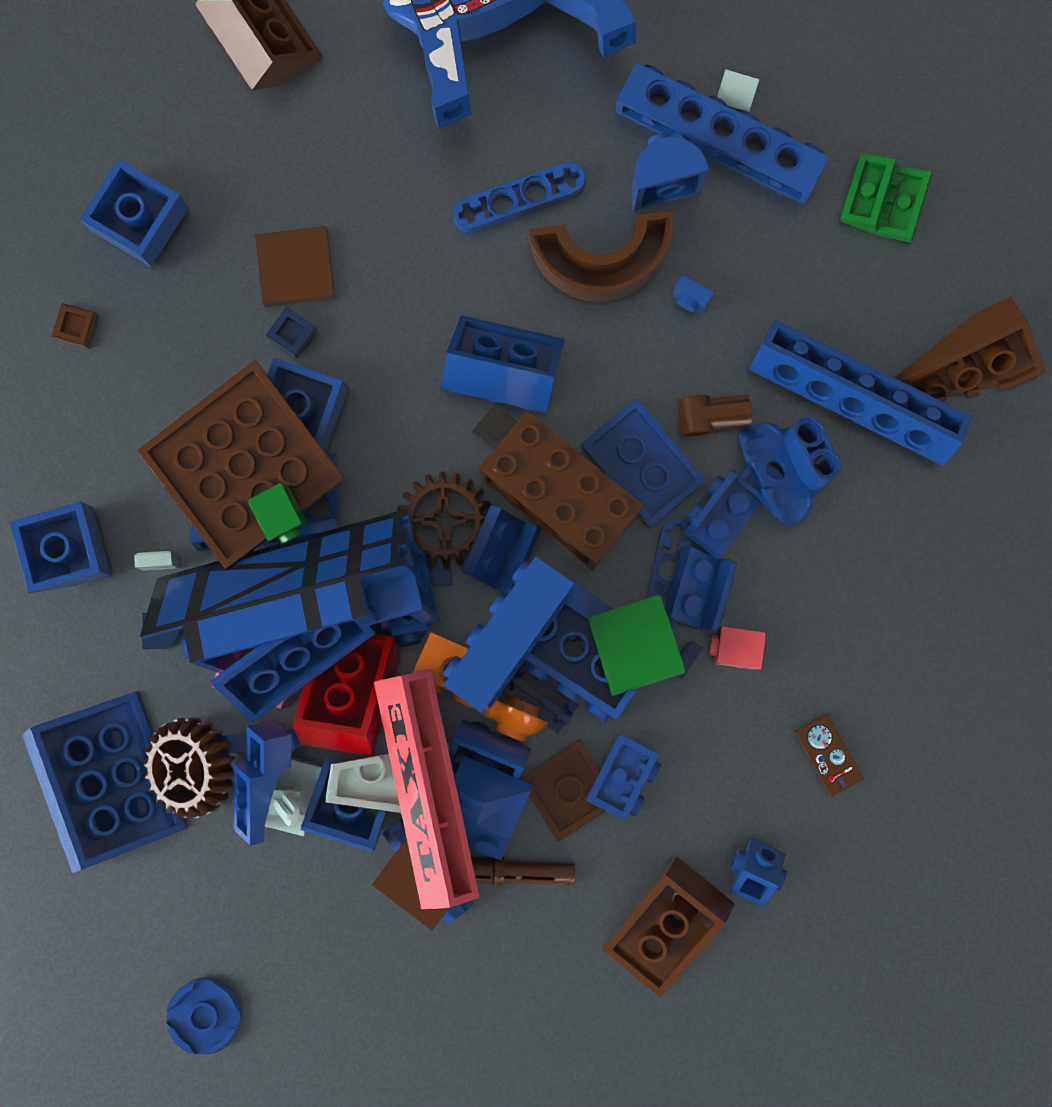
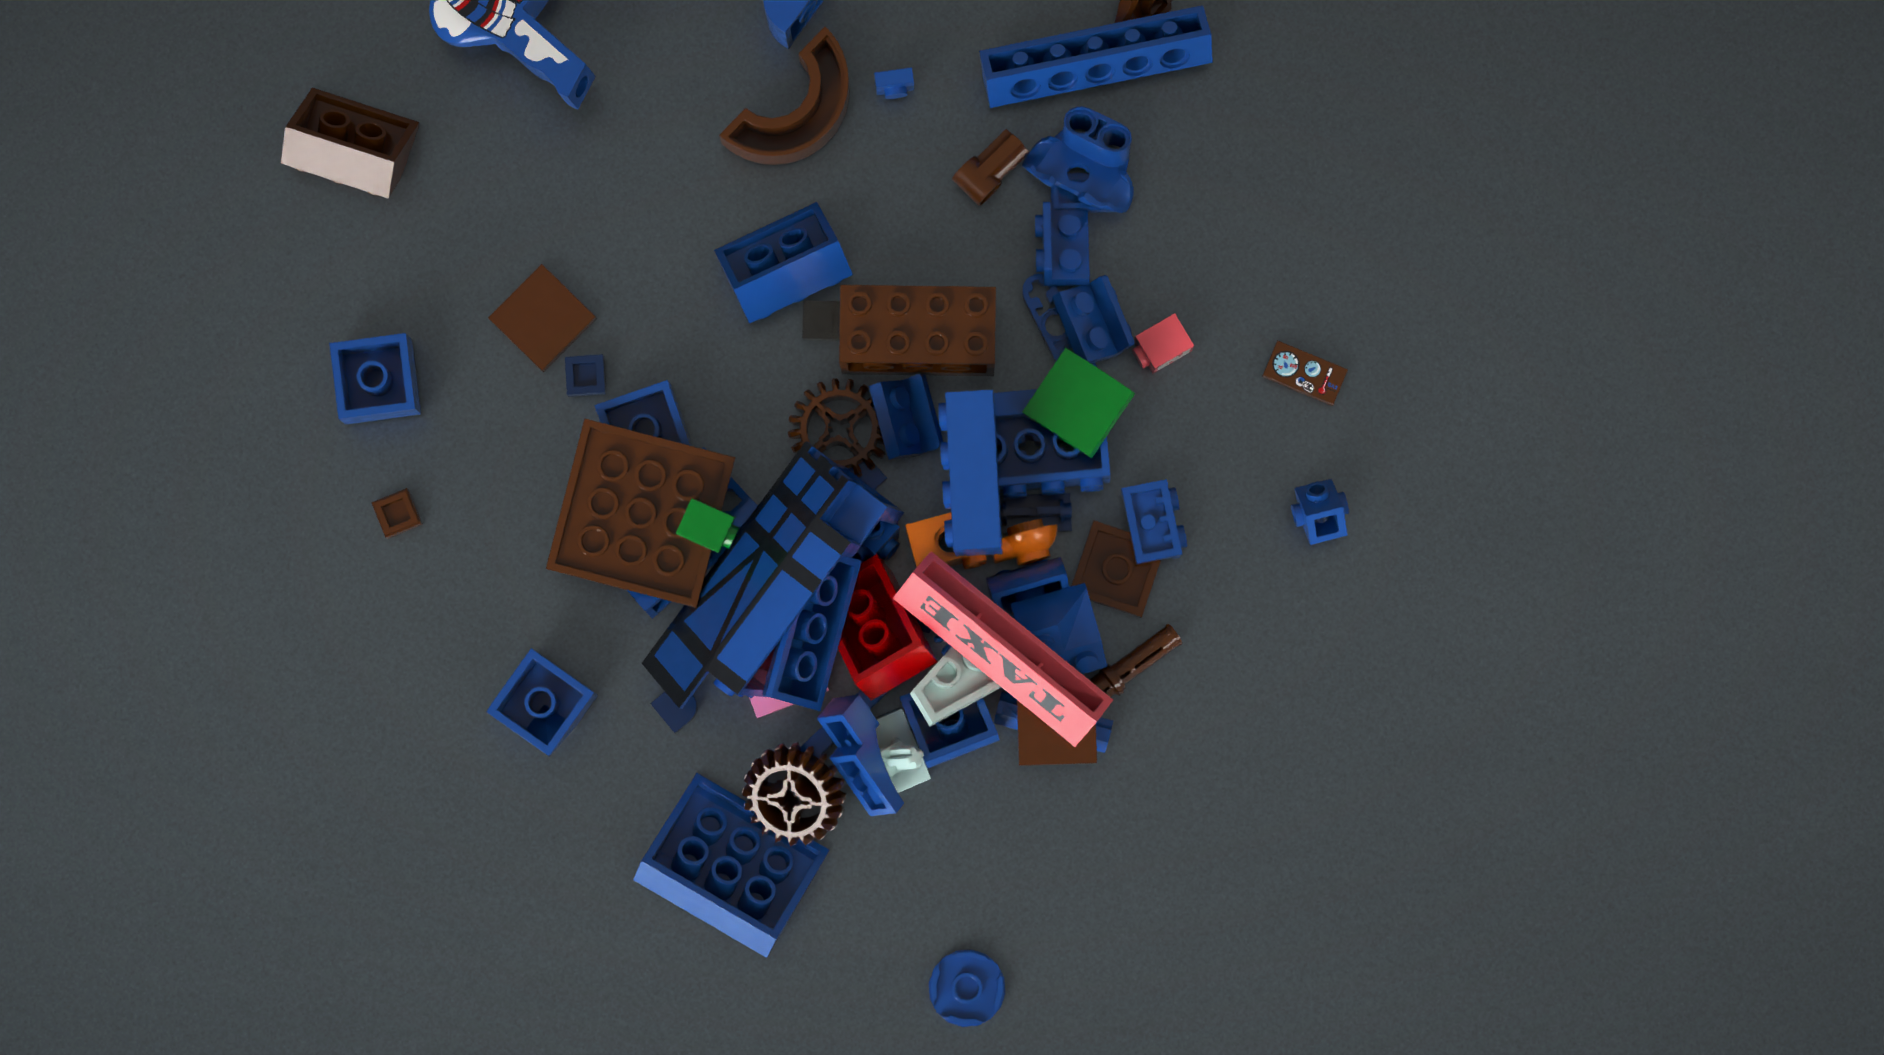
camera: 40 degrees left, 0 degrees up
light aqua tile [134,551,180,571] -> none
blue beam [453,162,586,234] -> none
blue plate [581,398,707,528] -> none
reddish brown slope [603,856,735,997] -> none
dark blue tile [676,641,703,679] -> none

